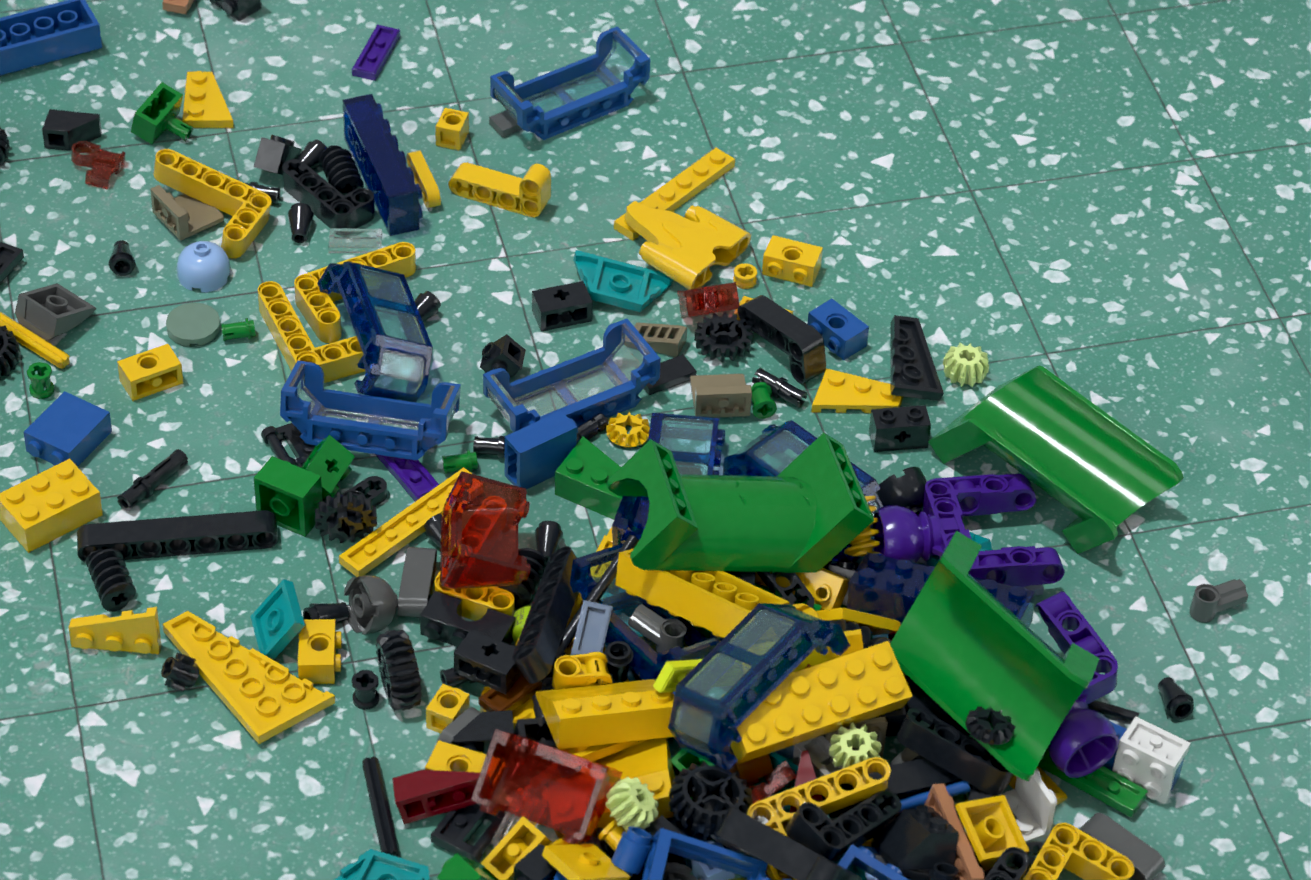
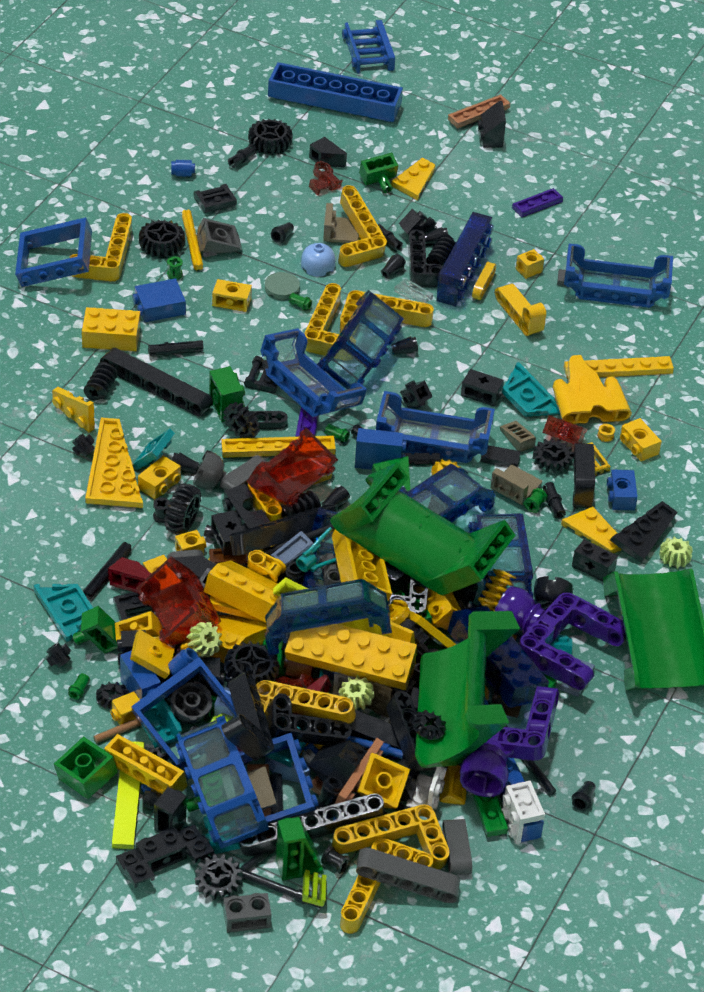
camera: 40 degrees right, 0 degrees up
green brick [301,435,355,500] -> none
dark grey piece [1189,579,1248,622] -> none
none -> teal plant [296,527,337,572]

